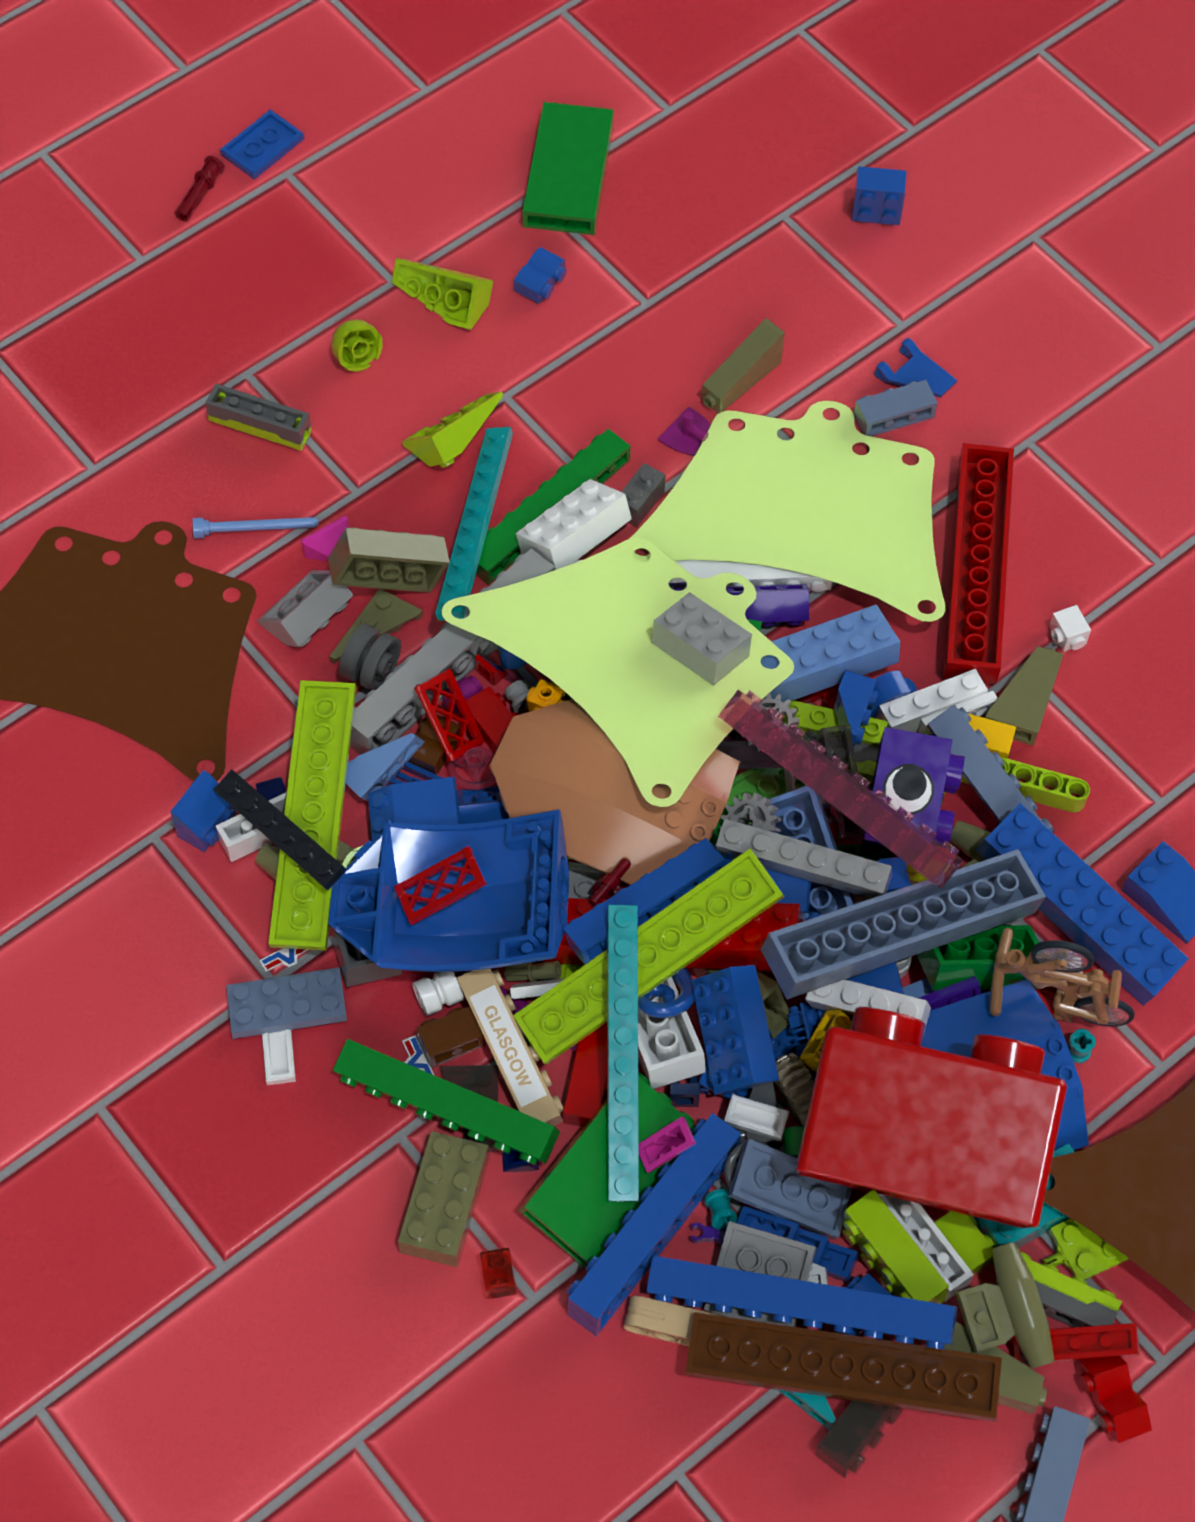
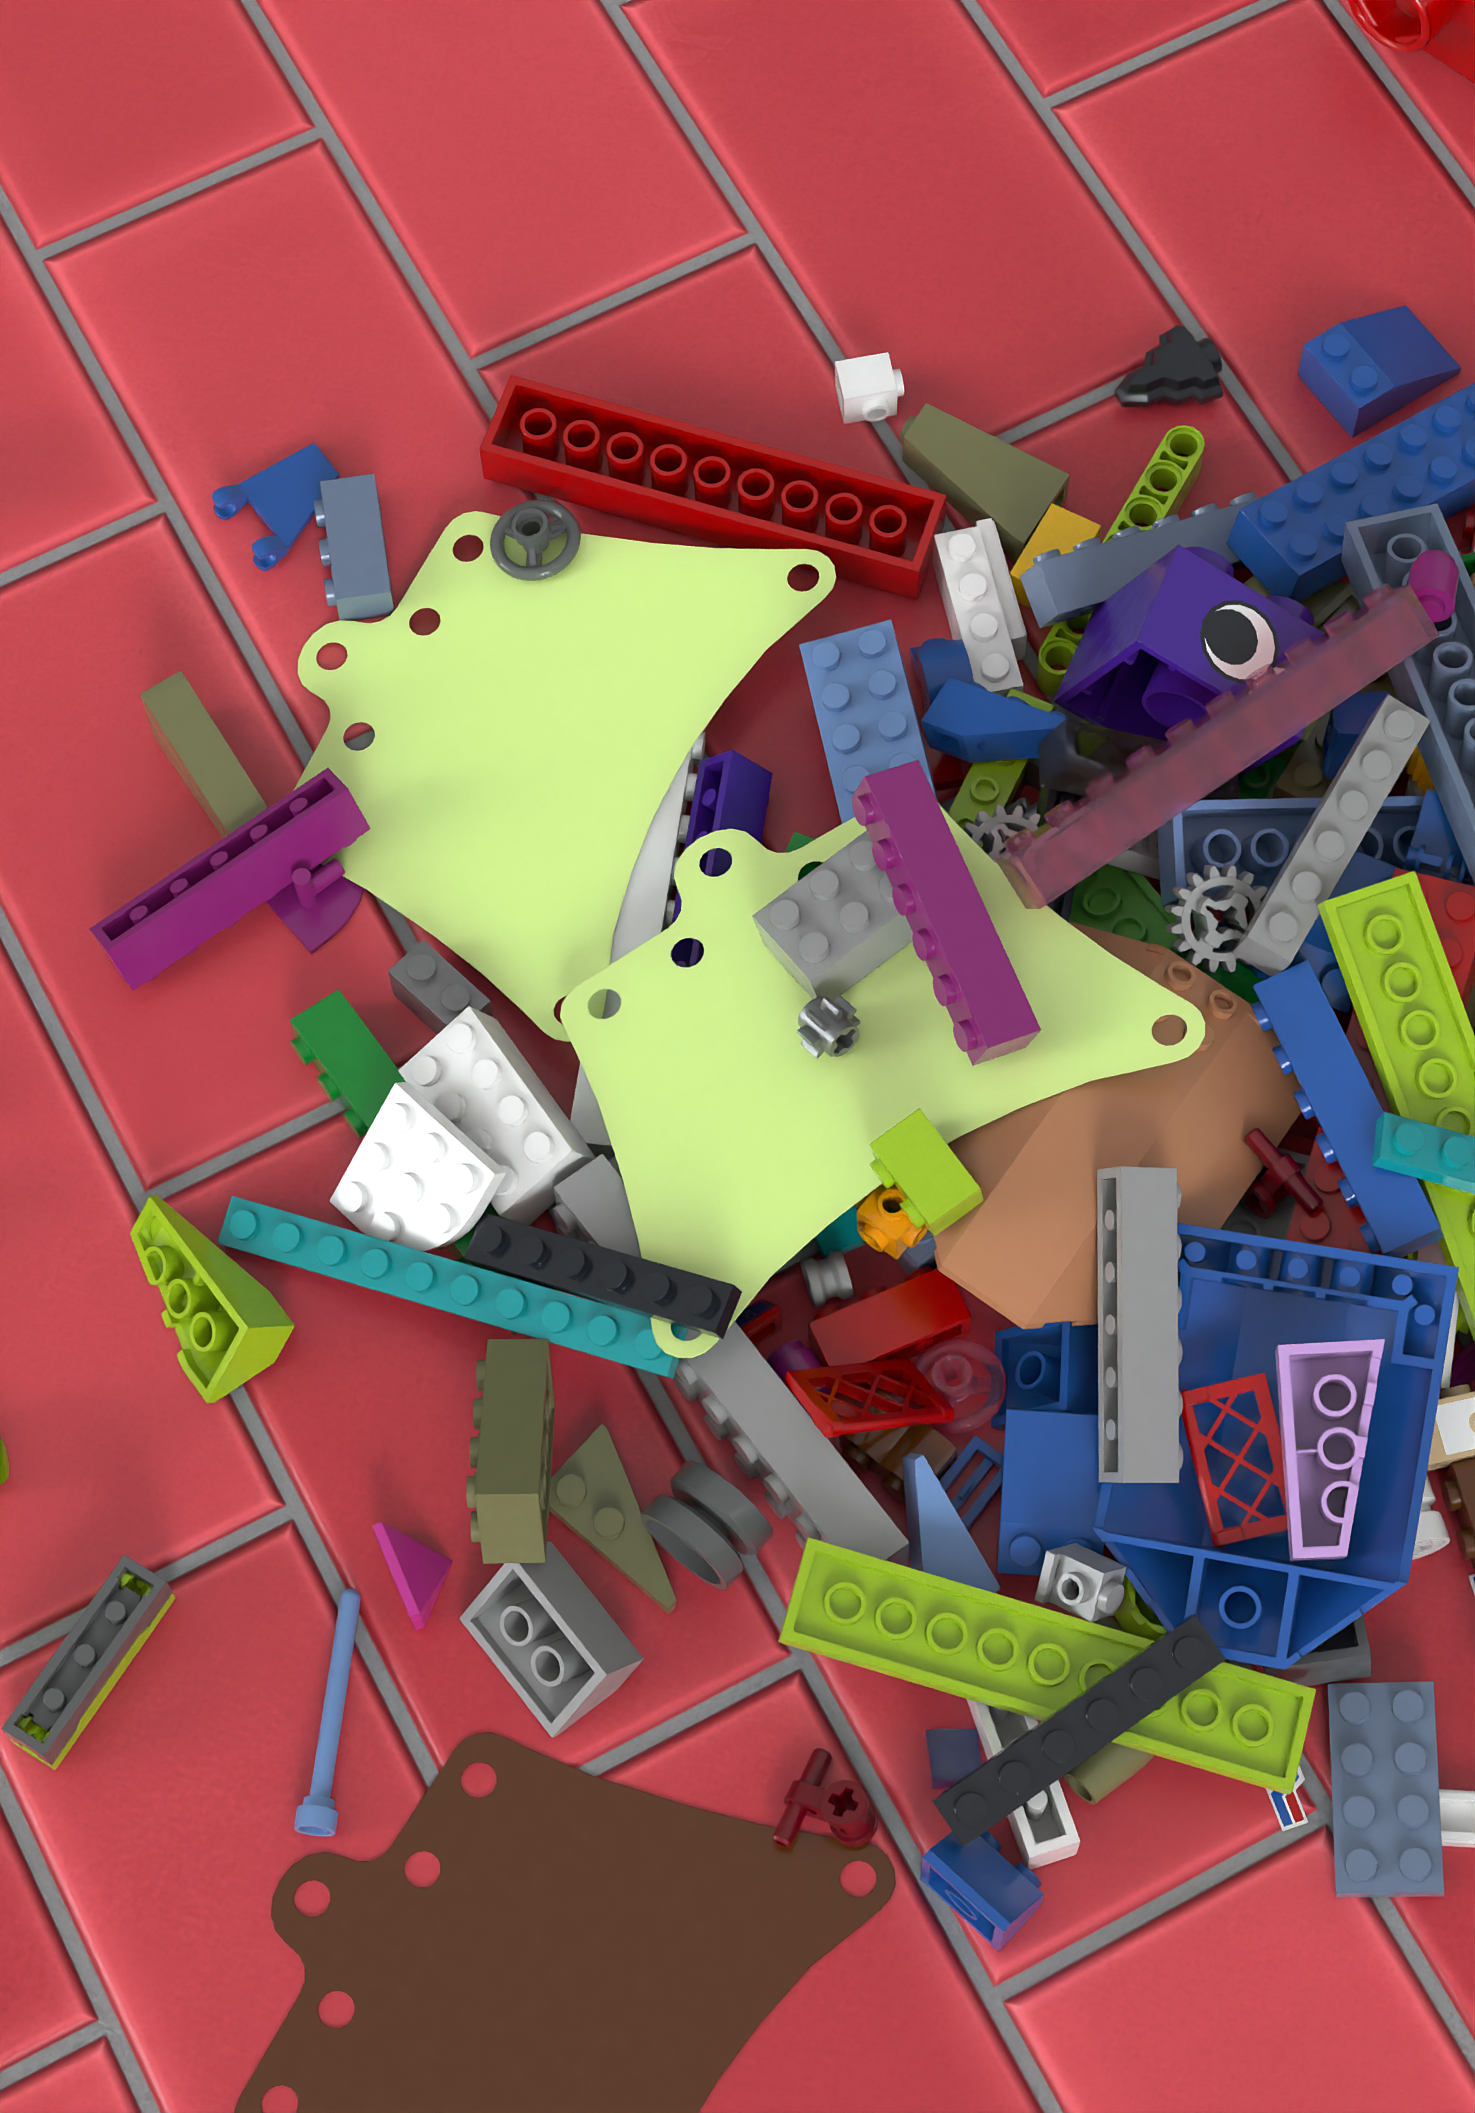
camera: 75 degrees left, 5 degrees up
none -> magenta brick [90,768,371,990]
none -> white plate [330,1082,507,1251]
none -> black plate [464,1213,742,1339]
none -> dark grey piece [490,500,581,581]
none -> dark red piece [772,1748,878,1848]
none -> flat silver gear [797,995,860,1059]
none -> magenta brick [852,760,1041,1066]
none -> lime brick [869,1108,984,1237]
none -> light grey brick [1035,1543,1127,1622]
none -> light grey brick [1097,1166,1183,1483]
none -> black rock [1114,325,1223,407]
none -> lavender wedge [1275,1339,1385,1562]
none -> magenta brick [1405,550,1459,623]

